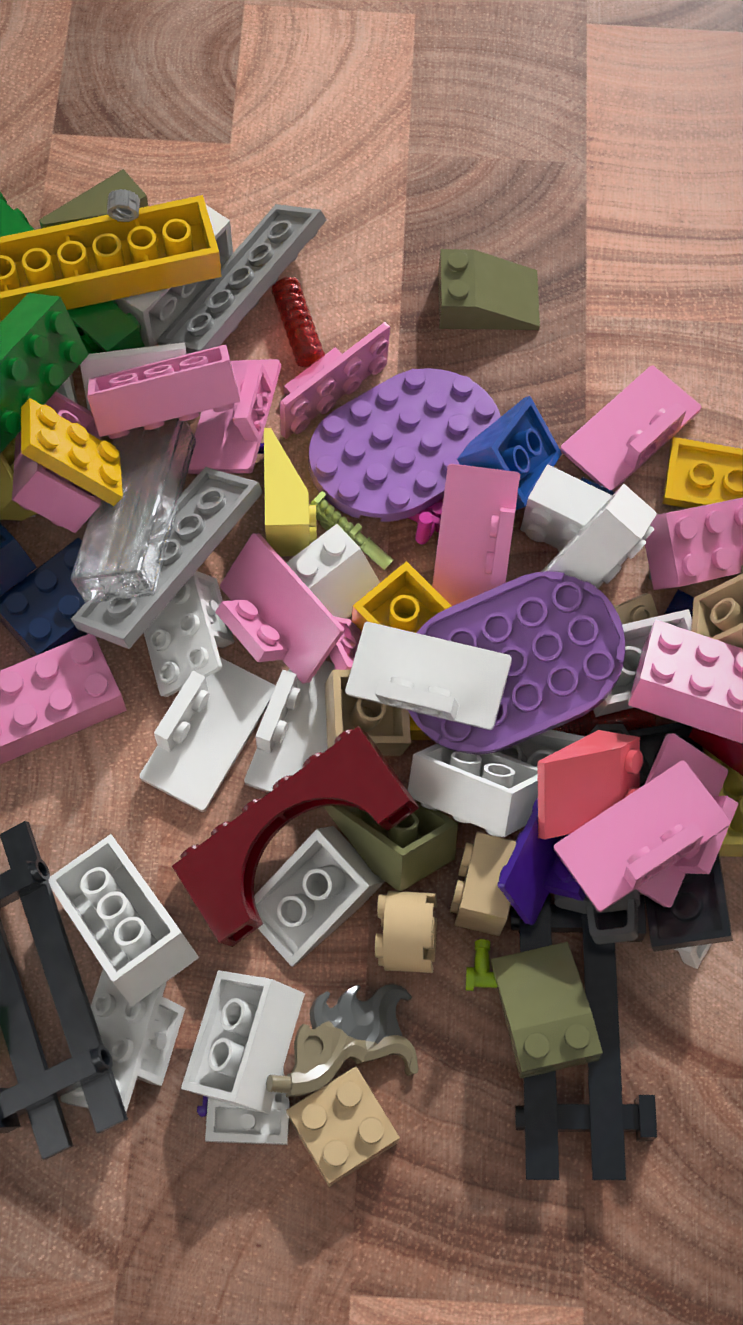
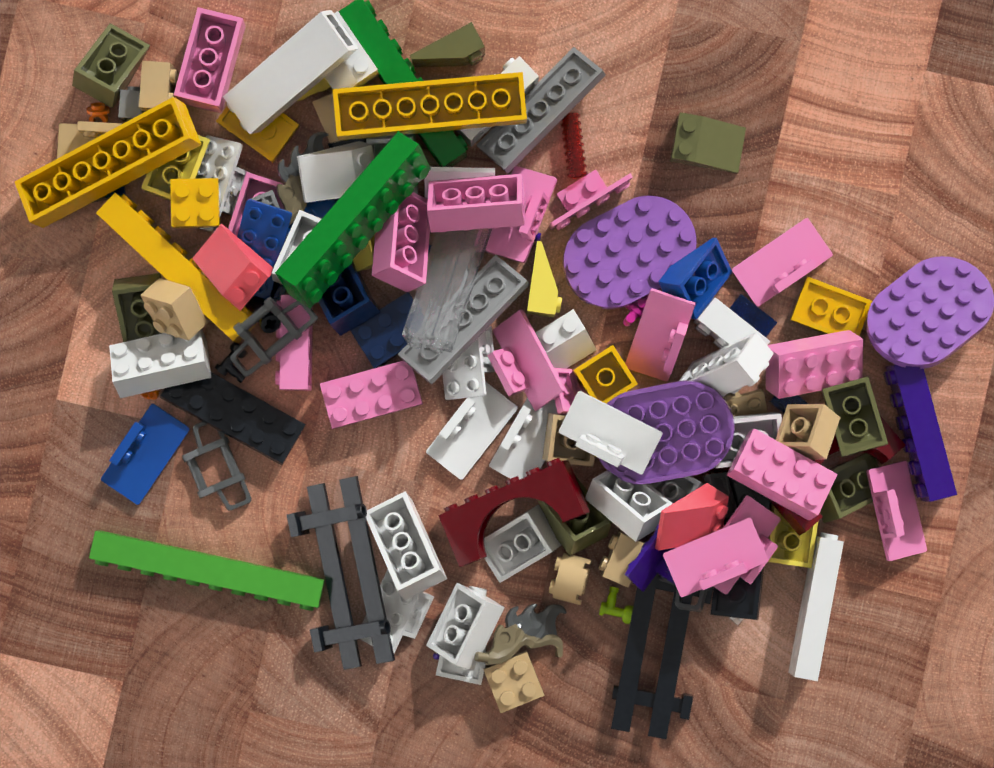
camera: 10 degrees right, 20 degrees up
yellow plate [21,398,123,506] -> none
light grey axle [107,189,140,222] -> none
yellowish green piece [310,491,393,571] -> none
olive slope [491,942,603,1079] -> none

